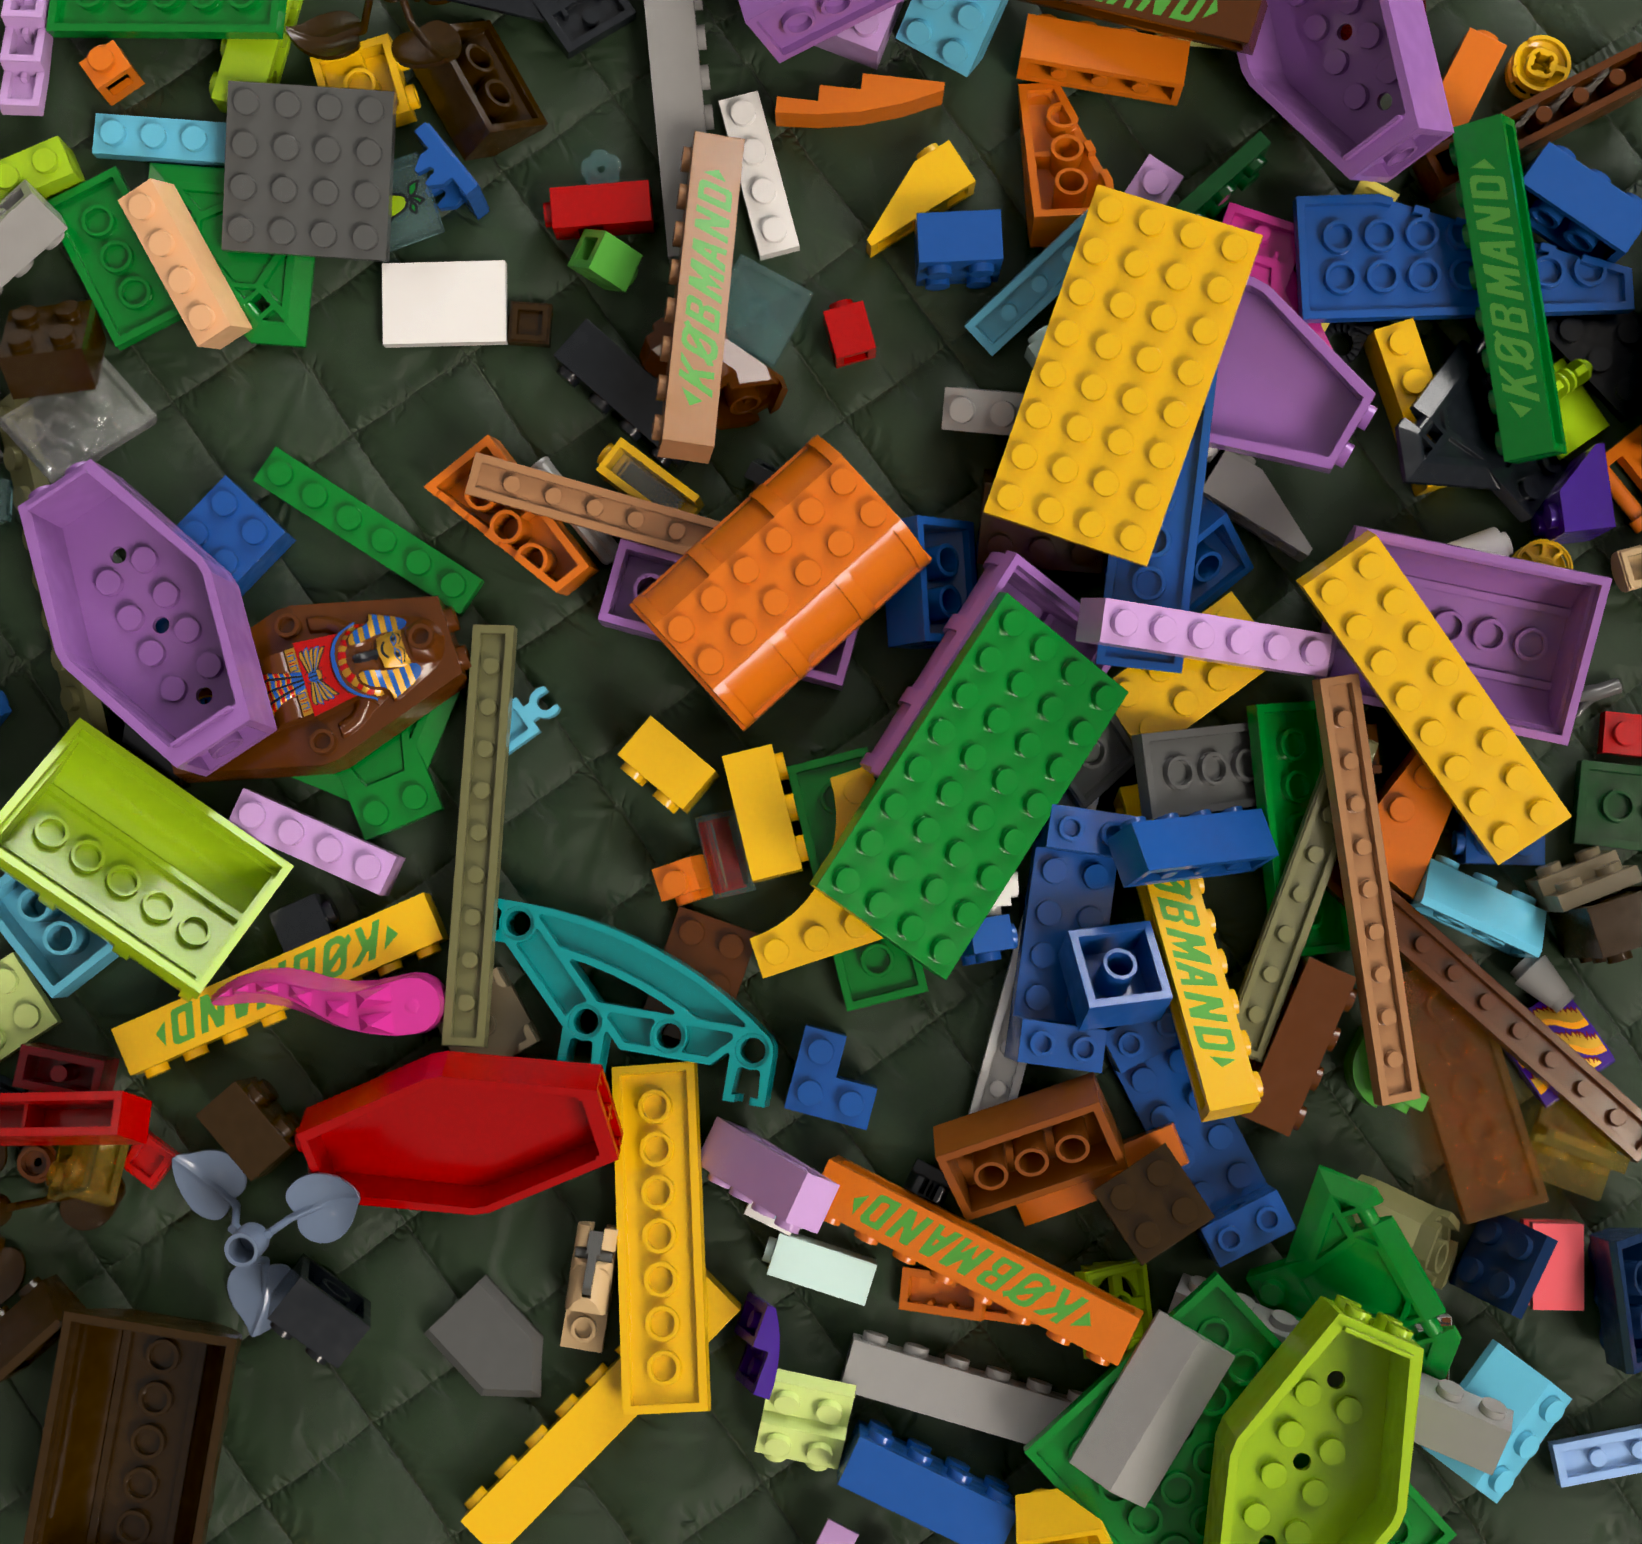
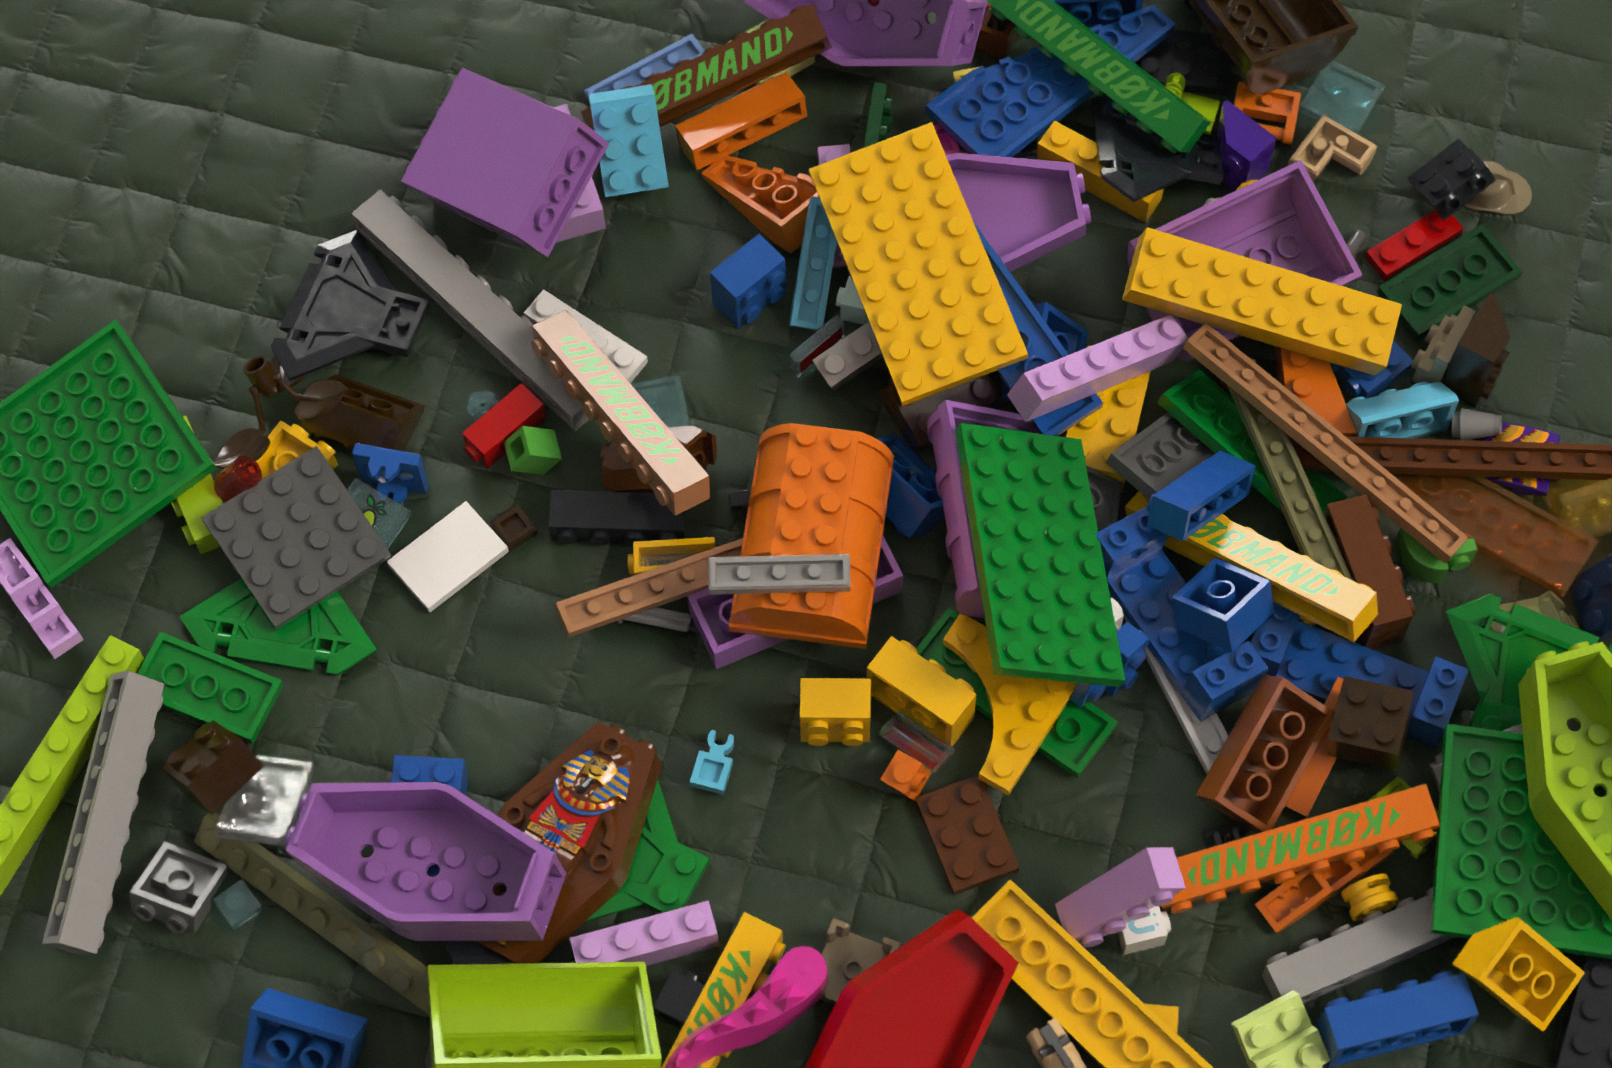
camera: 40 degrees left, 20 degrees down
orange brick [79,40,145,106] -> none
medium azure plate [92,113,226,168] -> none
light nougat brick [118,178,253,350] -> none
green plate [253,447,485,616] -> none
orange wedge [423,435,600,596] -> none
olive plate [442,624,518,1048] -> none
teal piece [495,898,778,1108] -> none
slope [734,1291,780,1400] -> none
light aqua brick [762,1231,877,1306] -> none
orange slope [775,73,945,128] -> none
blue brick [784,1023,877,1130] -> none
red brick [823,299,876,368] -> none
yellow slope [866,140,976,258] -> none
light grey slope [1068,1309,1235,1508] -> none
light grey slope [1203,451,1312,562] -> none
none -> clear red brick [214,456,262,501]
none -> light grey tile [709,554,850,595]
none -> clear light blue tile [789,315,845,378]
none -> yellow wheel [1341,874,1399,921]

